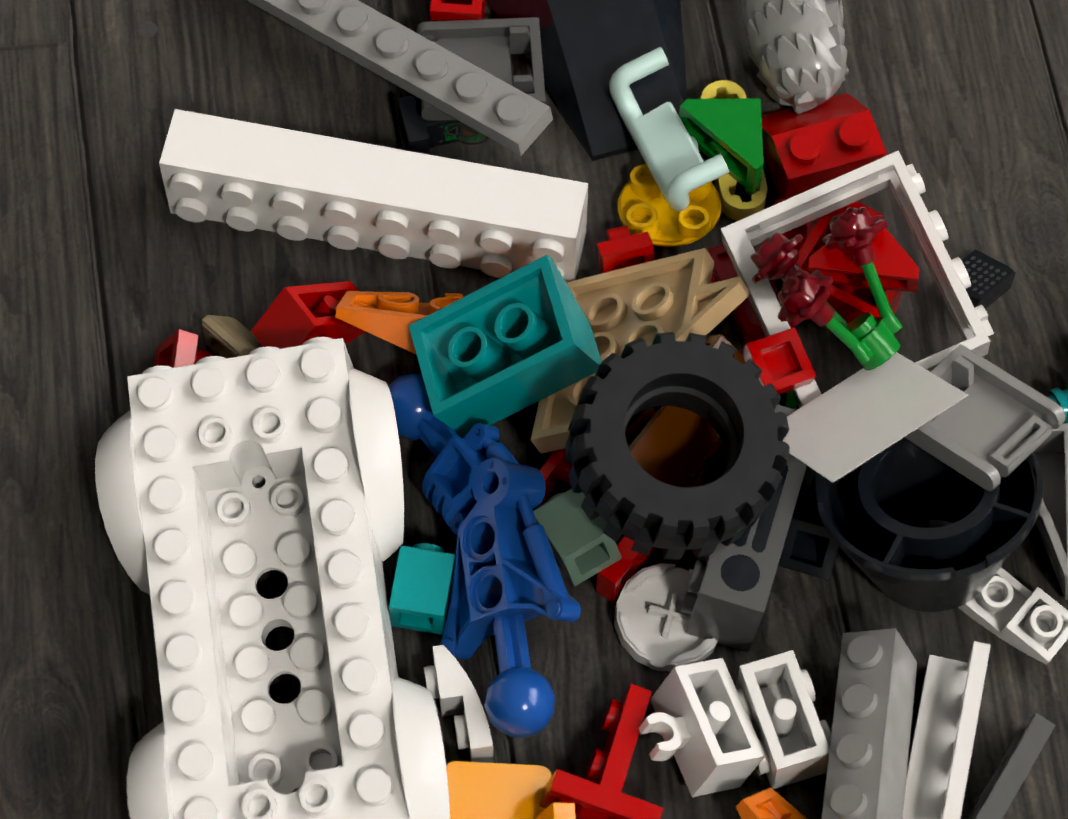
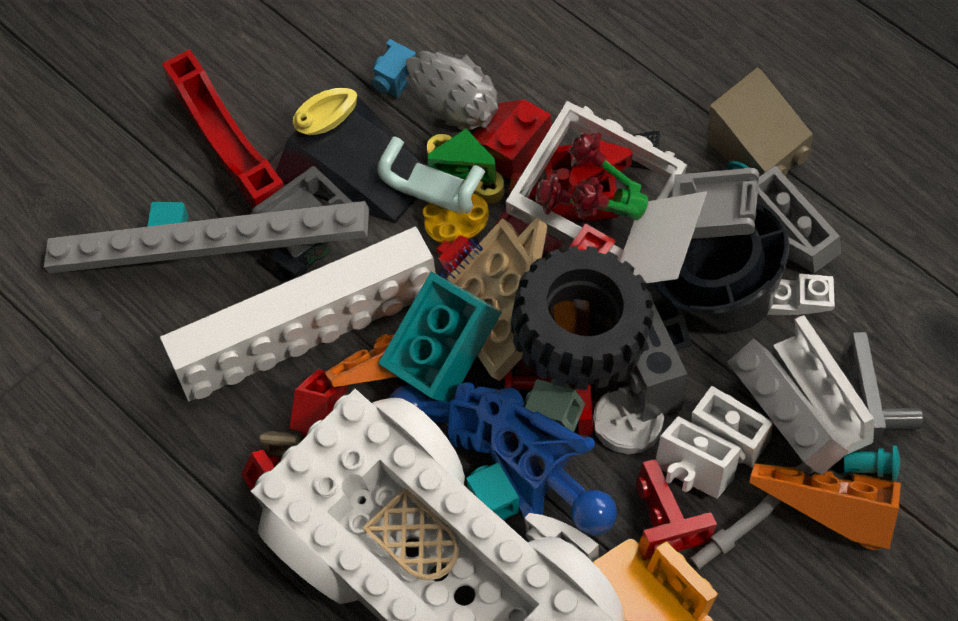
camera: 30 degrees left, 5 degrees down
none -> tan window [363,488,459,581]
none -> clear blue piece [437,238,483,281]

